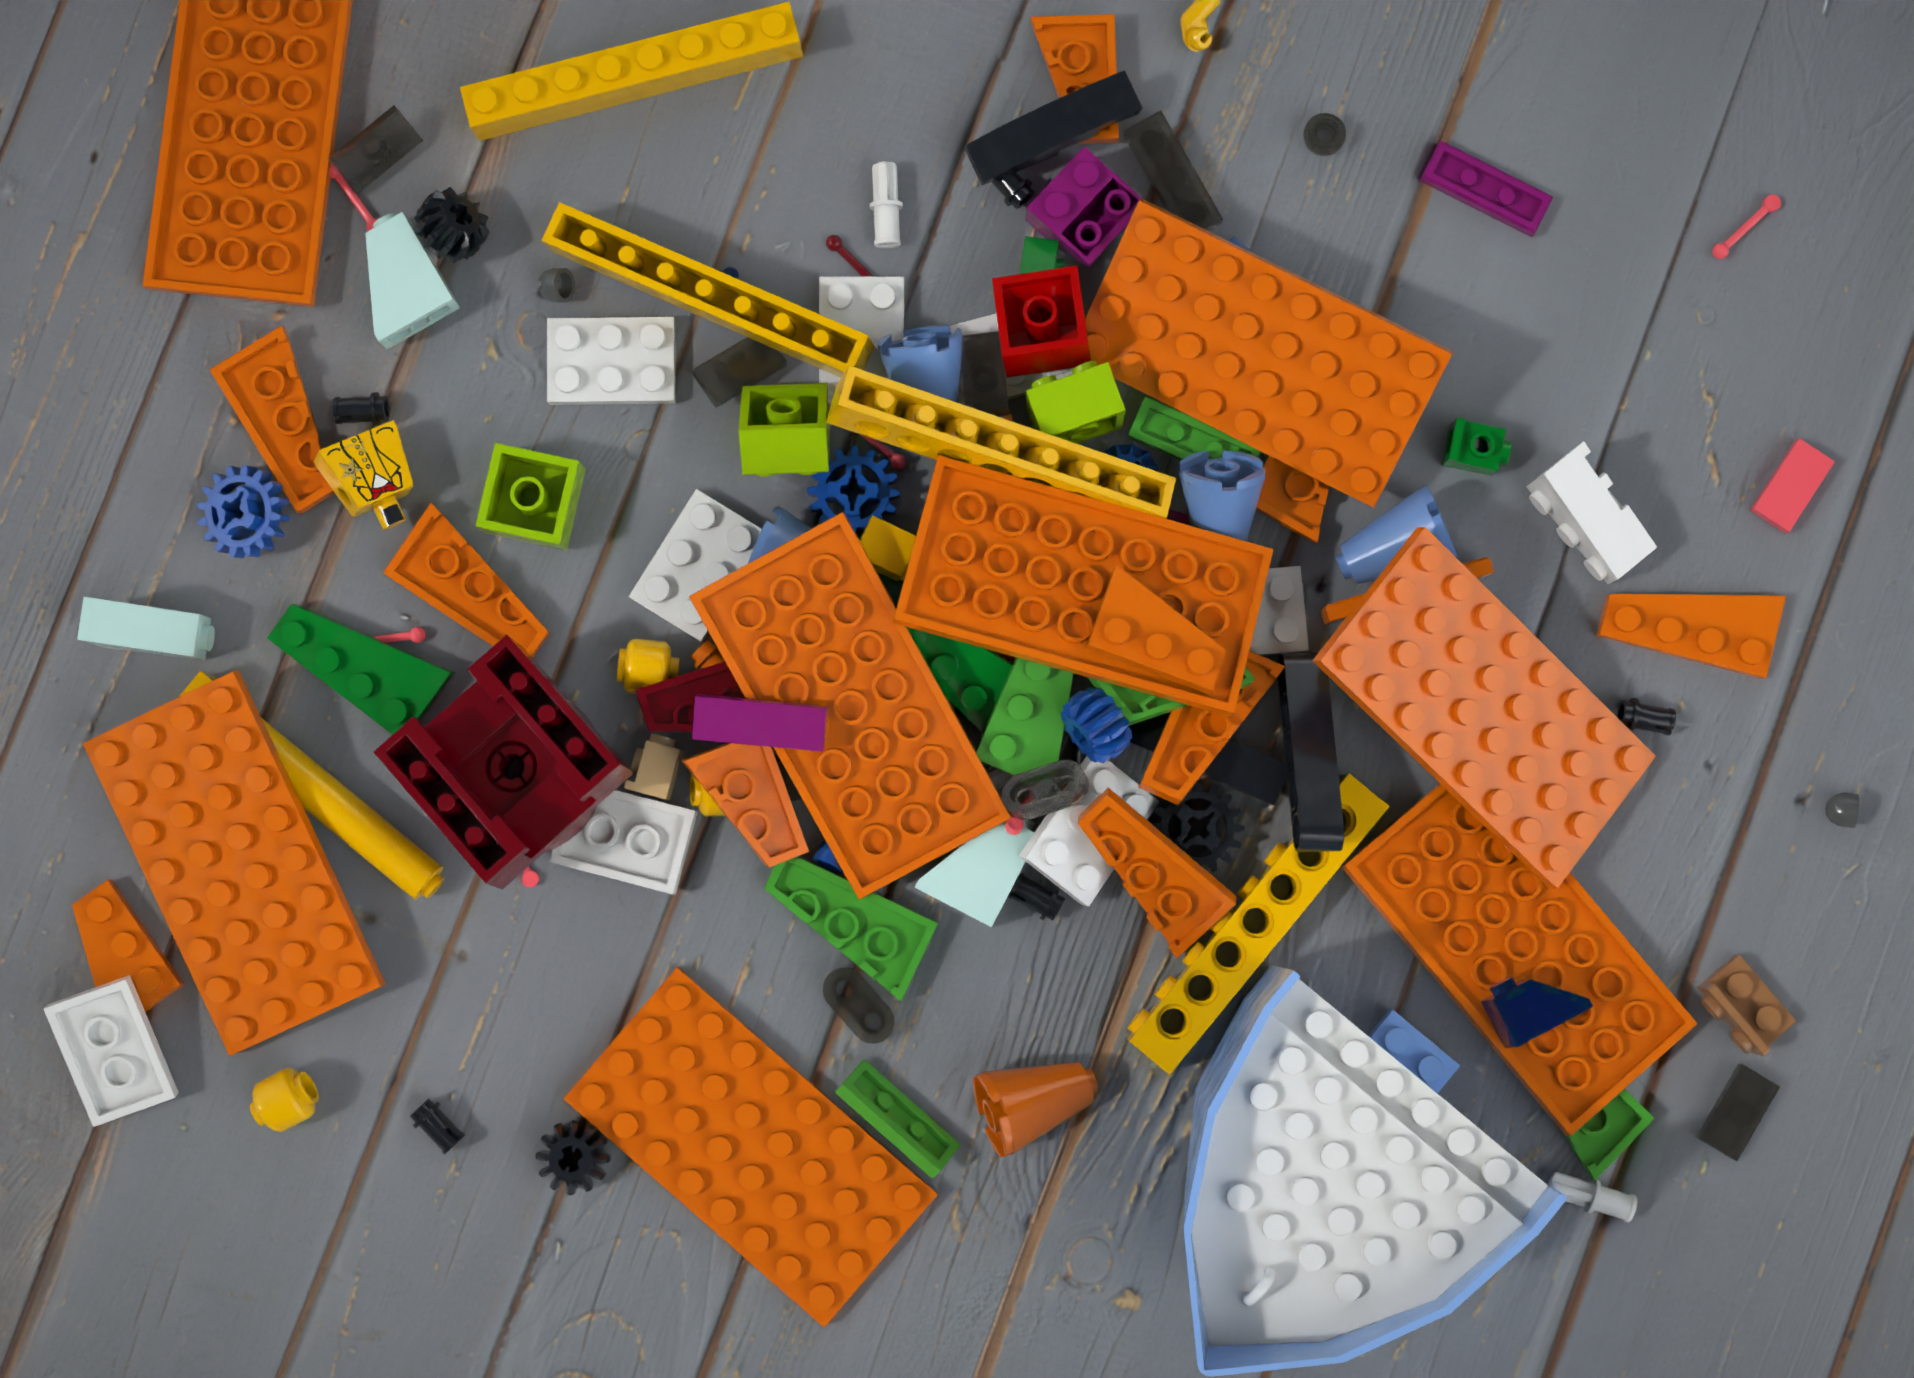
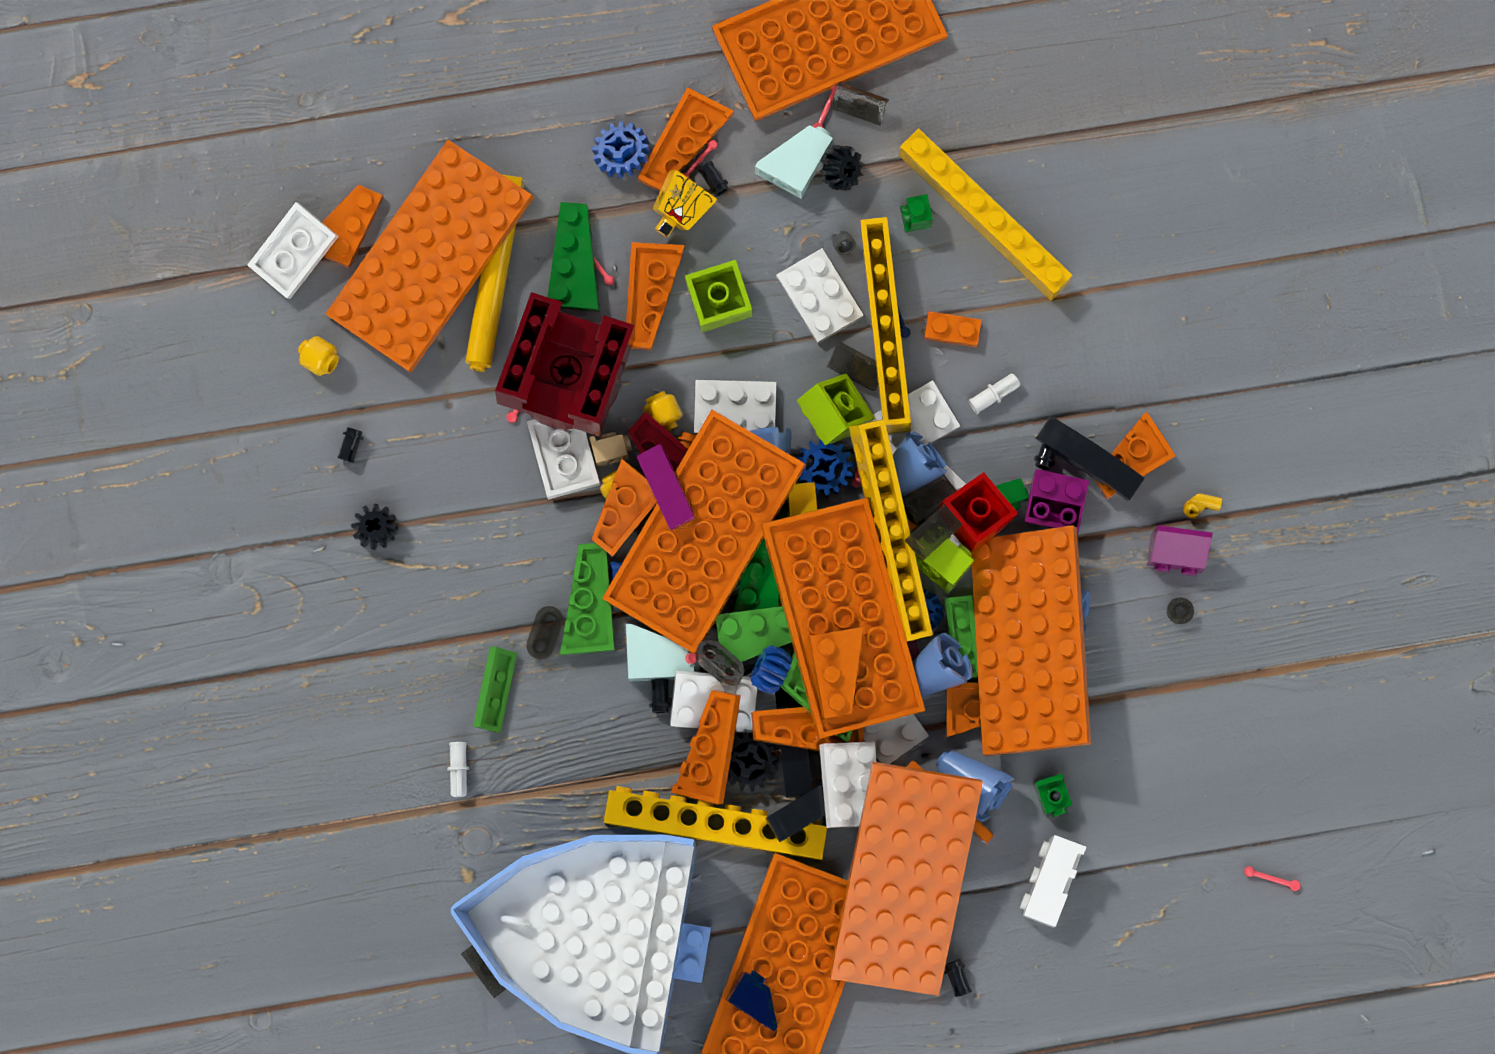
camera: 60 degrees right, 5 degrees down
light aqua slope [77,597,215,660] -> none
orange plate [563,967,938,1328] -> none
dark red hinge [826,235,874,277] -> none
orange cone [973,1062,1098,1157] -> none
clear smoke plate [1123,110,1223,231] -> none
magenta tile [1419,140,1553,237] -> none
orange wing [1596,594,1786,679] -> none
coral tile [1750,438,1835,534] -> none
none -> white axle [447,742,469,797]
none -> coral hinge [682,140,718,178]
none -> white plate [819,742,876,828]
none -> green brick [900,194,933,233]
none -> clear smoke plate [904,505,963,561]
none -> orange plate [924,311,982,348]
none -> magenta slope [1147,525,1213,576]

